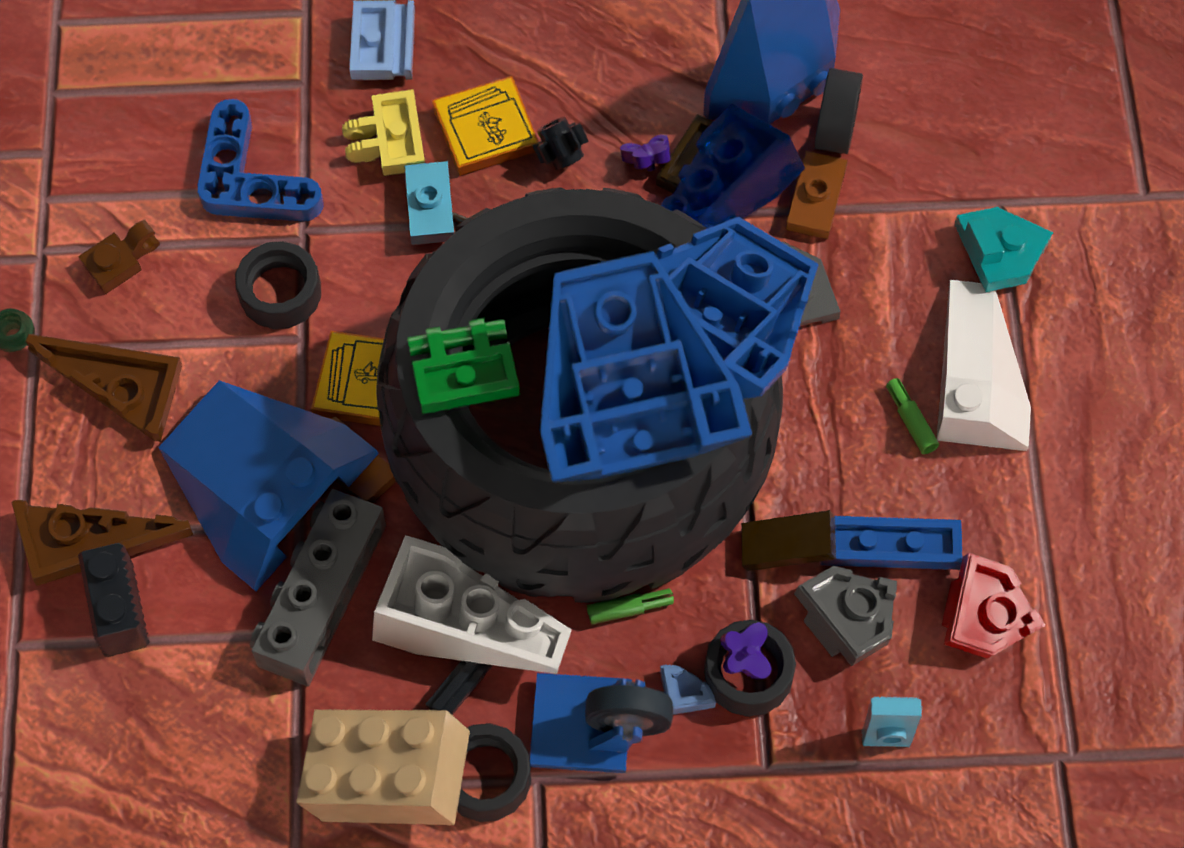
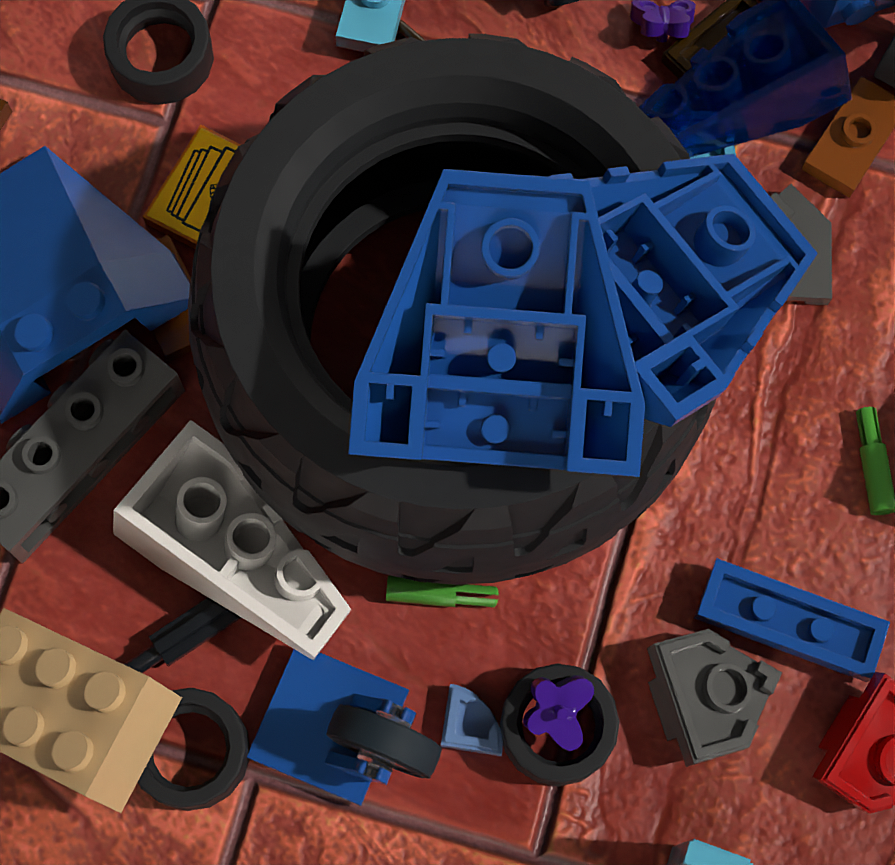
camera: 15 degrees right, 10 degrees up
green plate [407,318,520,414] -> none
dark brown tile [741,510,836,571] -> none

